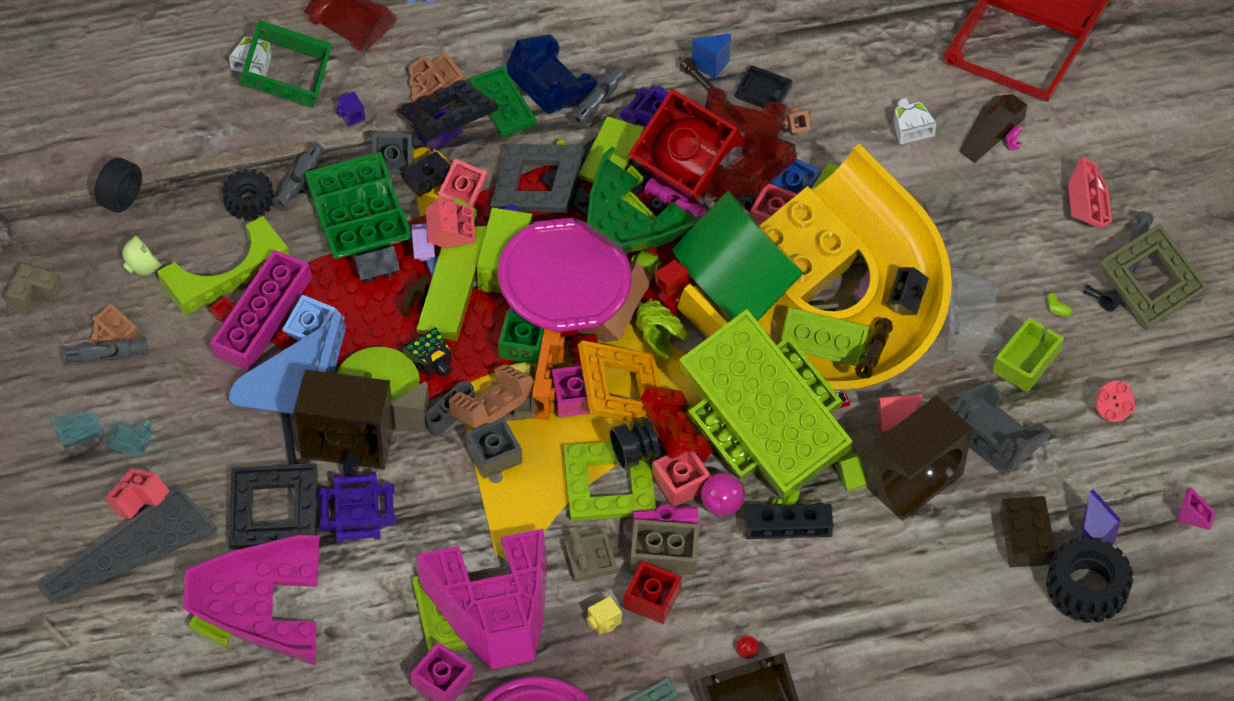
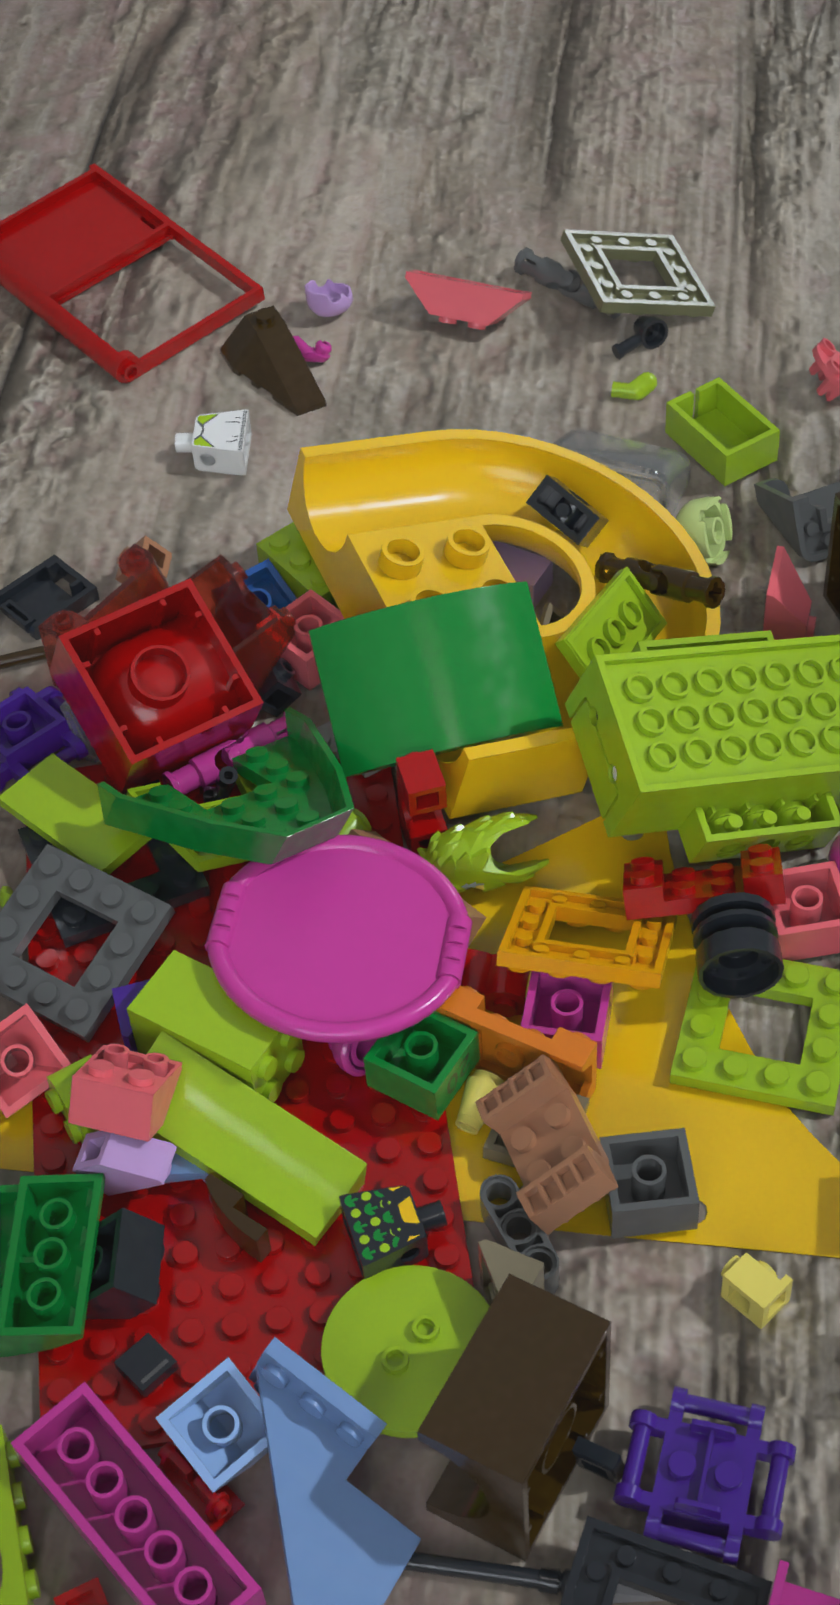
camera: 65 degrees left, 5 degrees down
none -> black tile [114,1333,179,1398]
none -> lavender hair [304,279,353,318]
none -> yellowish green cylinder [676,496,733,565]
none -> light yellow brick [721,1252,793,1329]

